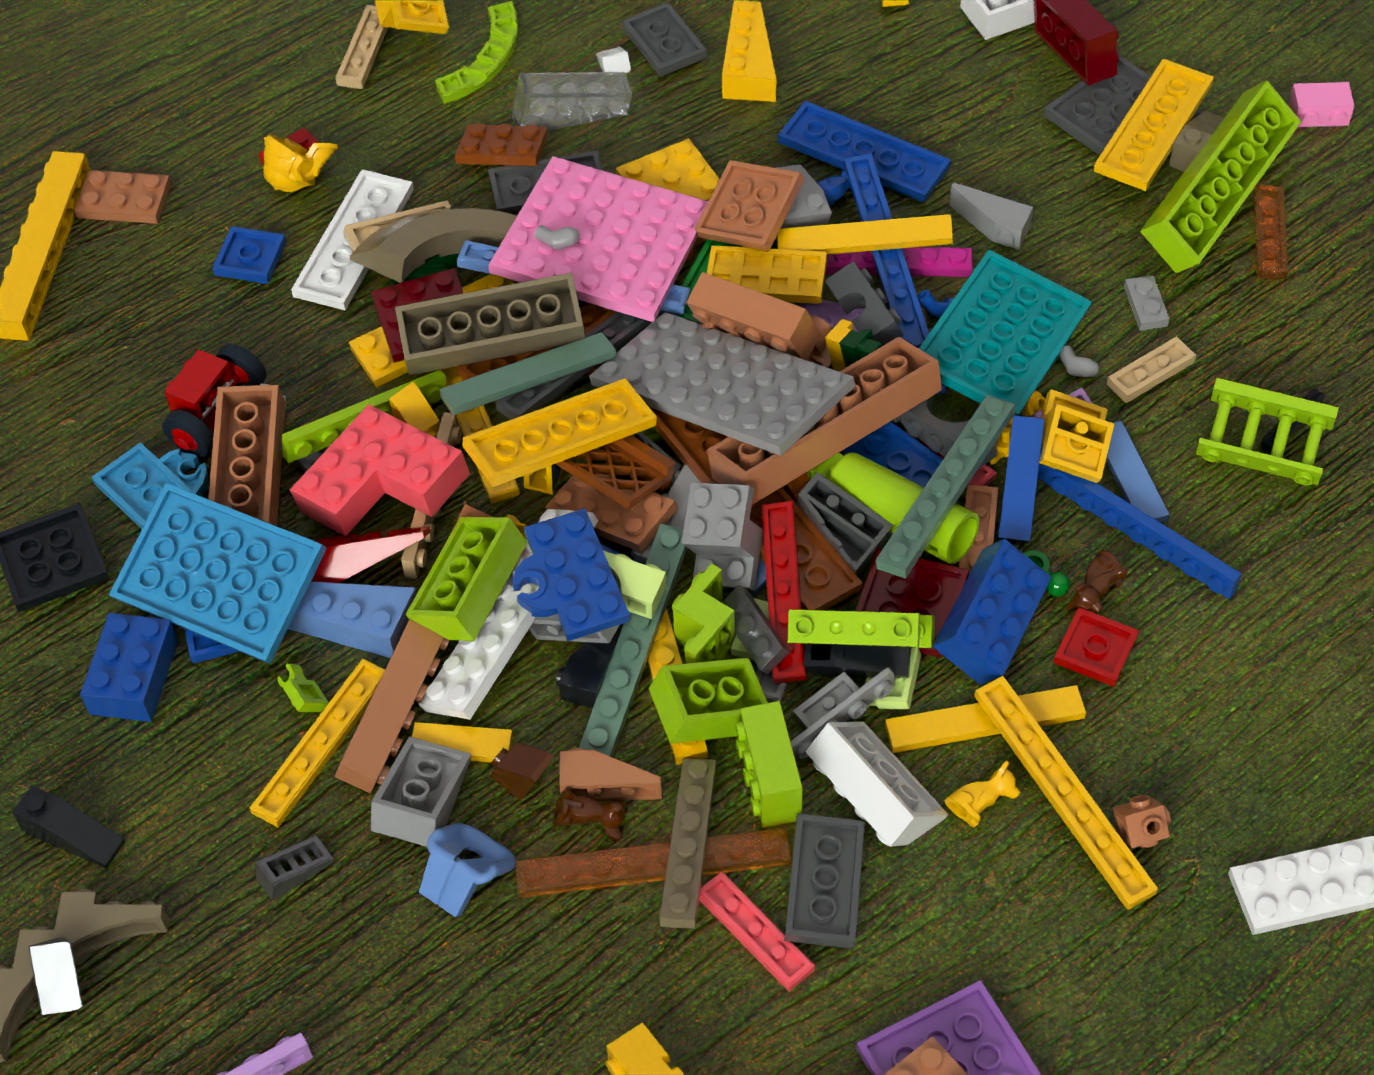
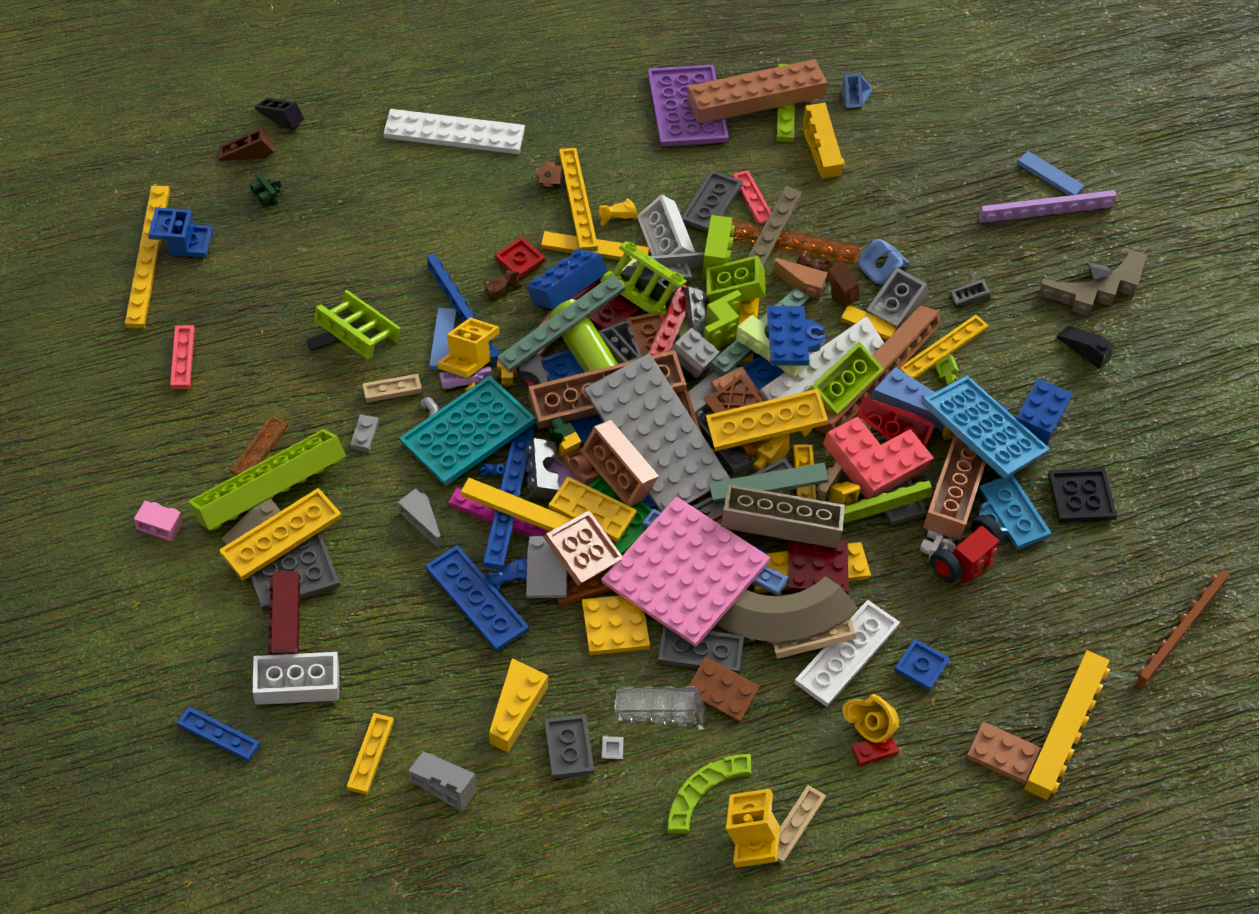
camera: 165 degrees left, 0 degrees up
light grey arm [534,225,580,250] -> none
blue slope [998,415,1044,542] -> none
green plate [1023,550,1070,597] -> none

